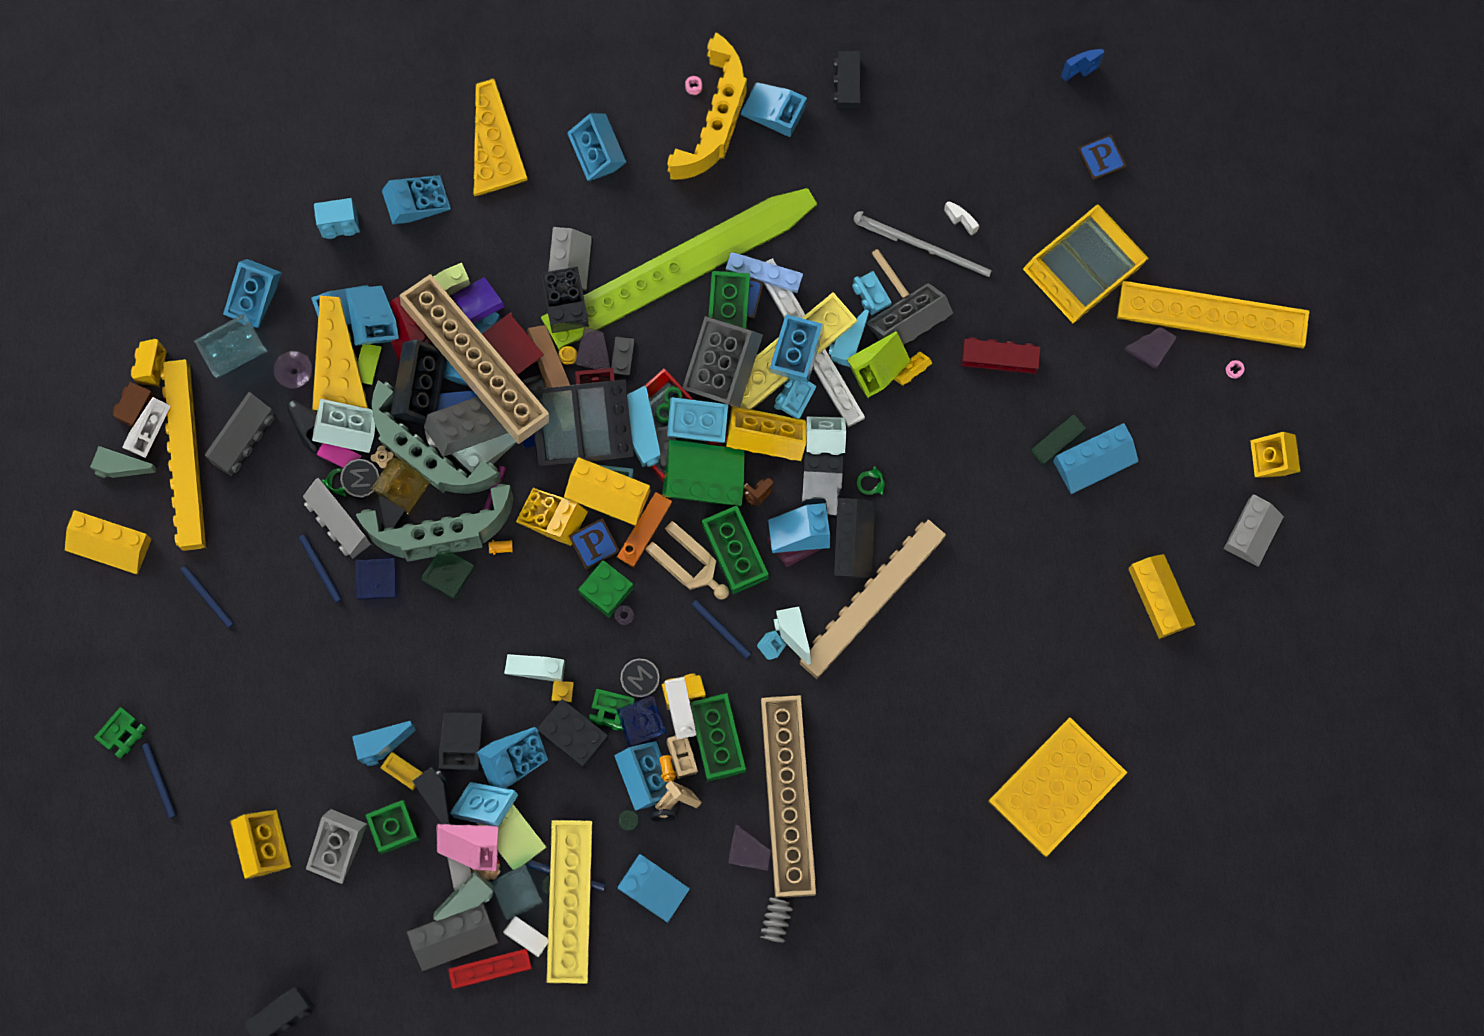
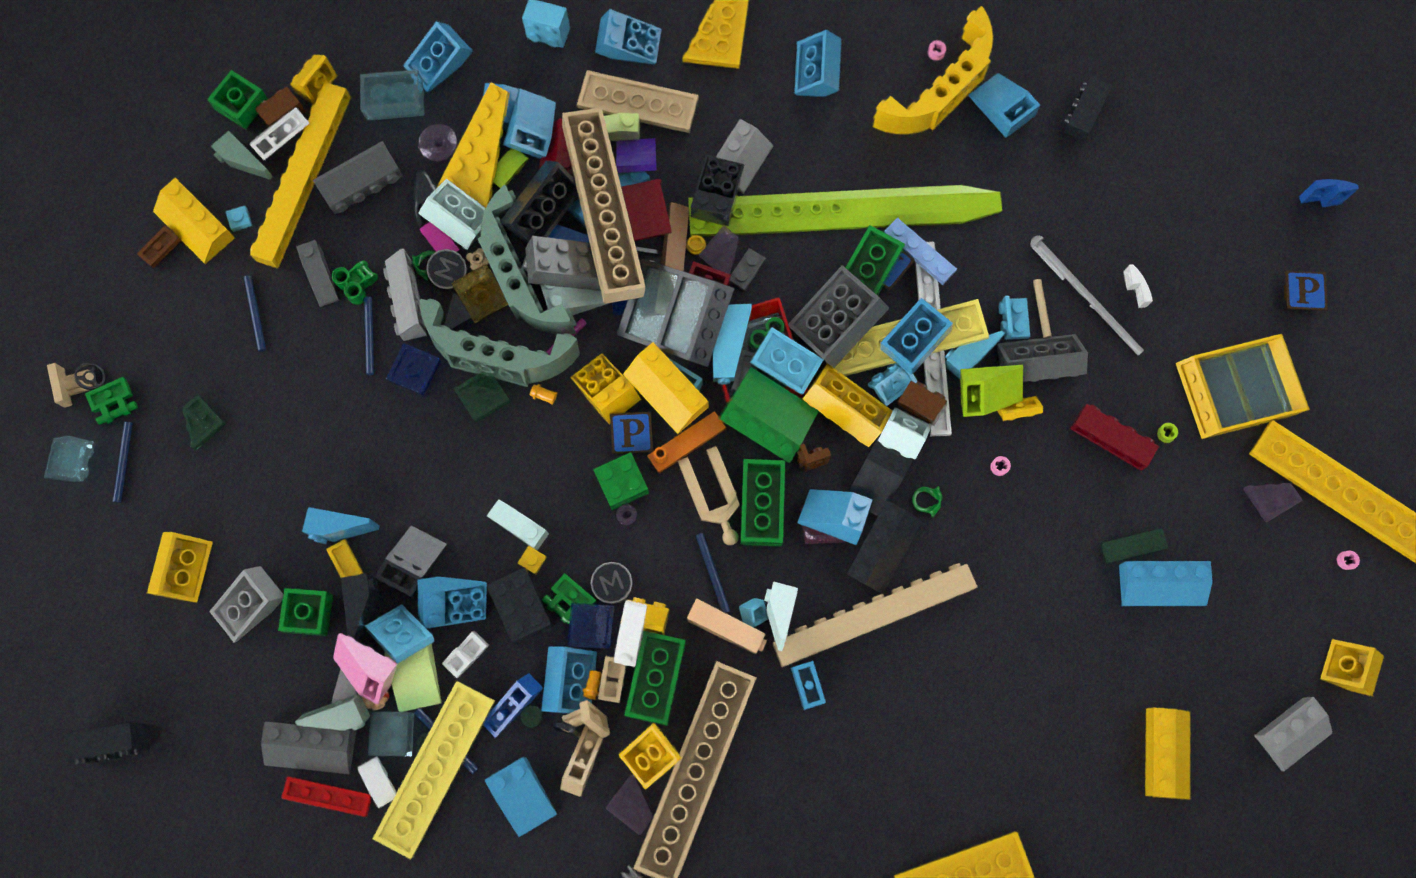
camera: 30 degrees right, 0 degrees up
none -> clear light blue slope [44,435,94,482]
none -> tan piece [47,363,105,408]
none -> reddish brown plate [137,226,181,269]
none -> clear green wing [182,394,226,451]
none -> green brick [207,70,268,130]
none -> medium azure plate [226,206,252,232]
none -> dark grey slope [296,240,339,307]
none -> green piece [332,261,378,305]
none -> white slope [442,631,489,678]
none -> blue slope [483,673,543,738]
none -> tan slope [561,725,603,797]
none -> tan plate [577,71,698,133]
none -> yellow slope [619,723,682,789]
none -> light nougat slope [687,599,767,655]
none -> dark azure brick [791,661,826,710]
none -> reddish brown brick [898,381,947,426]
none -> bright pink bush [990,456,1011,476]
none -> lime bush [1157,423,1178,443]

